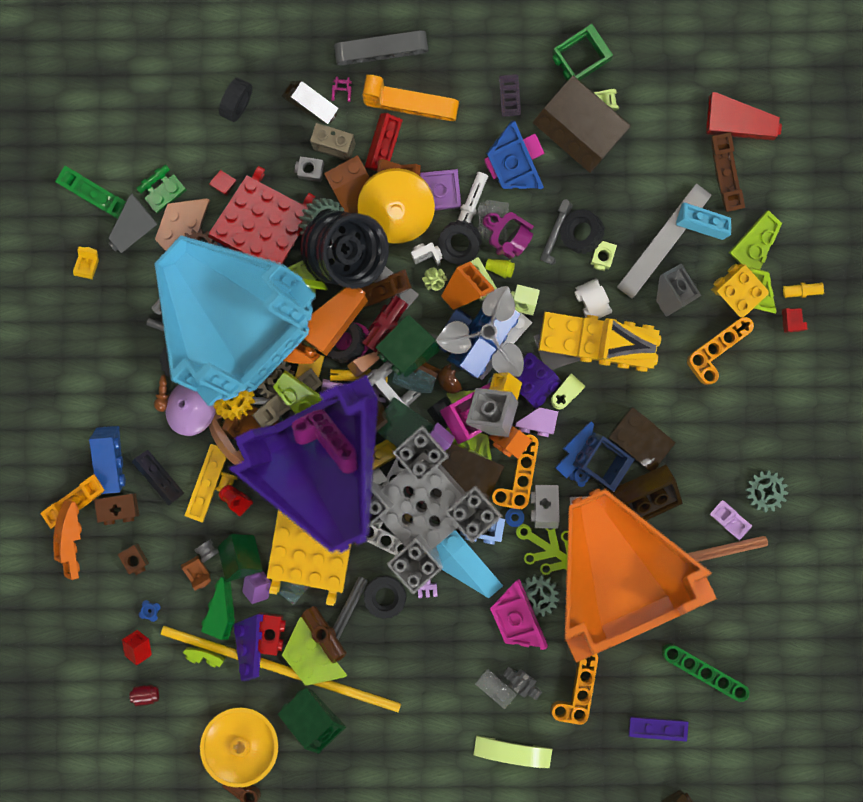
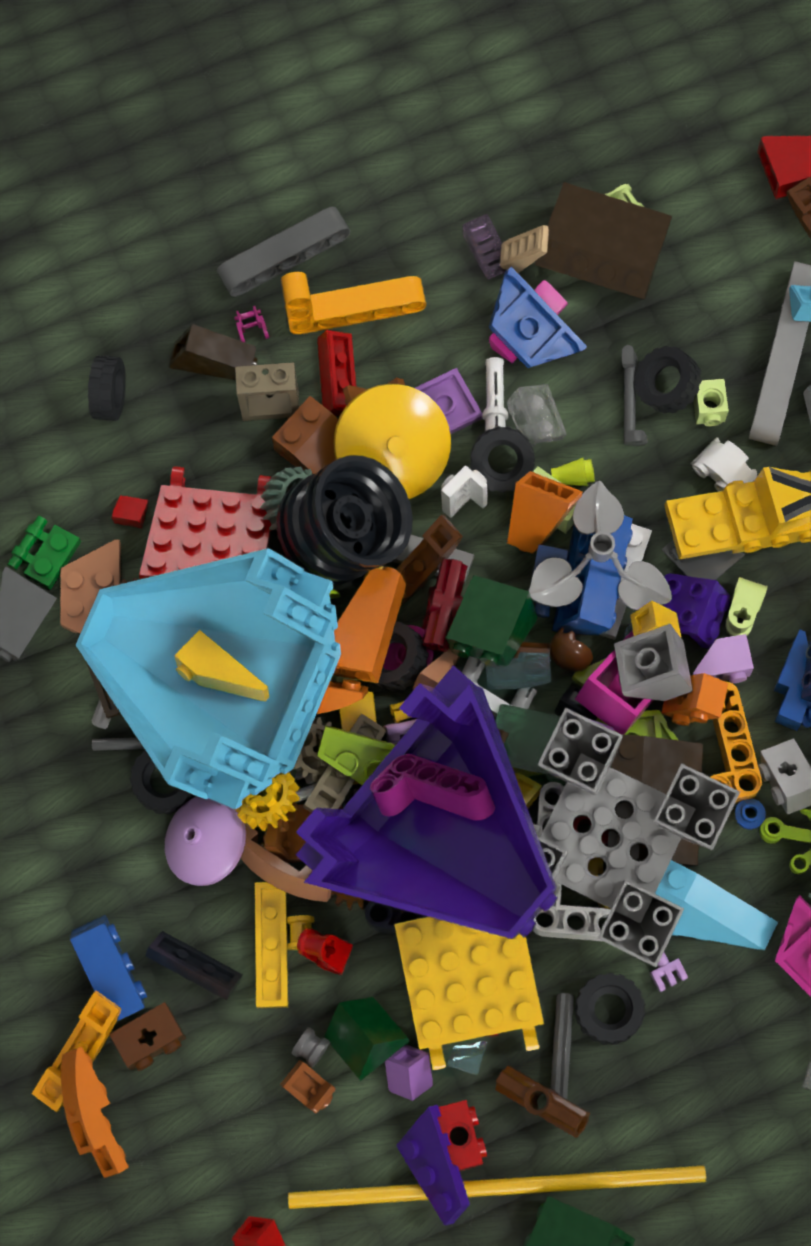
camera: 25 degrees left, 15 degrees down
reddish brown brick [118,544,149,575] -> none
blue plate [139,600,161,622] -> none
dark orange bar [154,375,169,412] -> none
lime slope [183,647,226,668] -> none
green slope [201,577,235,640] -> none
lime wing [282,617,347,686] -> none
light grey brick [295,156,324,182] -> none
yellowish green gear [422,267,447,291] -> none
light blue bracket [460,518,505,544] -> none
magenta piece [483,212,534,259] -> none
yellowish green brick [511,284,540,316] -> none
green window [552,24,613,81] -> none
none -> yellow slope [174,630,270,702]
none -> tan slope [500,225,549,273]

